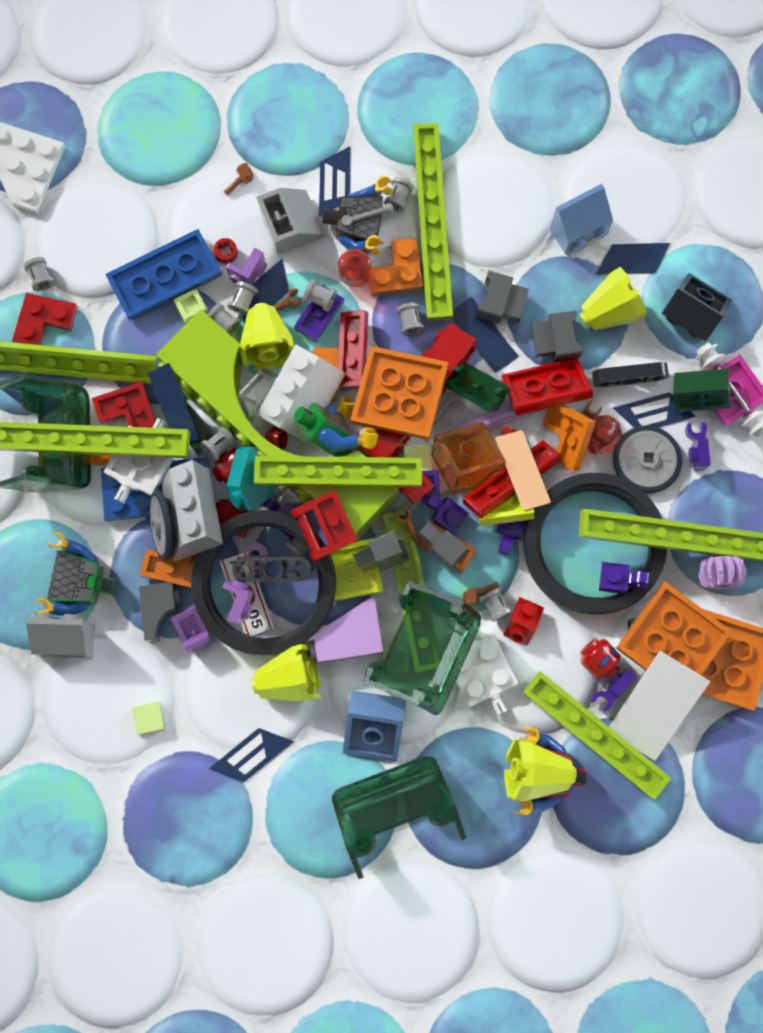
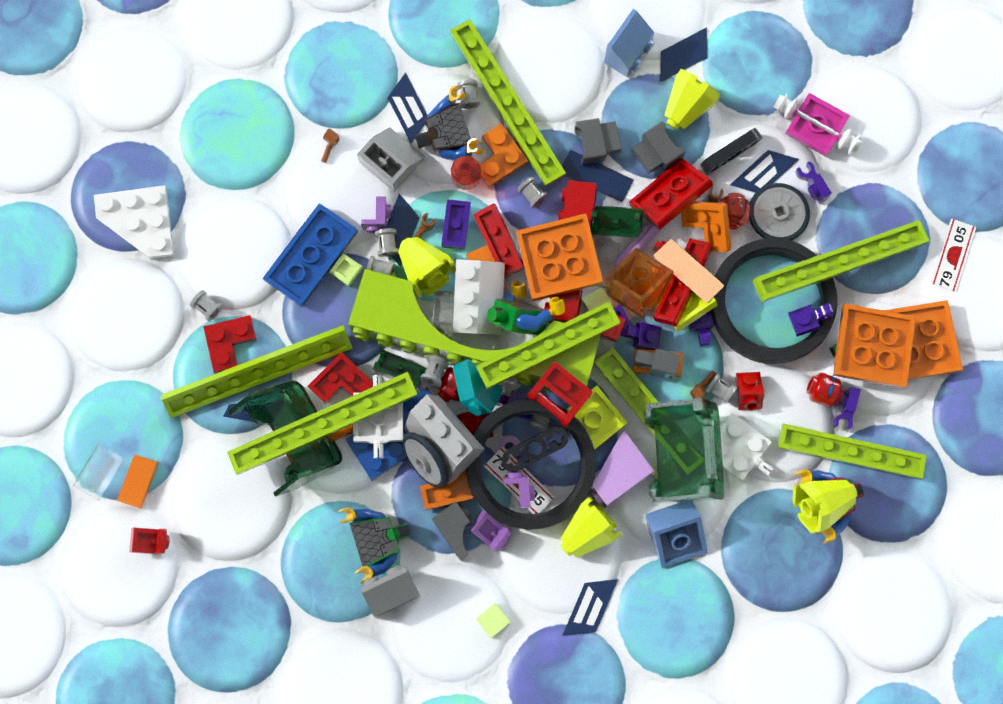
camera: 30 degrees left, 0 degrees up
dark blue sticker [148,363,199,443] -> none
red bush [214,238,238,264] -> none
red plate [264,426,288,450] -> none
light grey bush [303,279,337,312] -> none
clear green windscreen [332,756,467,879] -> none
light grey hinge [341,204,394,227] -> none
dark grey piece [353,530,410,572] -> none
dark orange hand [393,503,420,541] -> none
white piece [609,651,710,761] -> none
black slope [661,273,733,341] -> none
dark green hinge [673,369,731,412] -> none
lavender gear [698,556,746,590] -> none

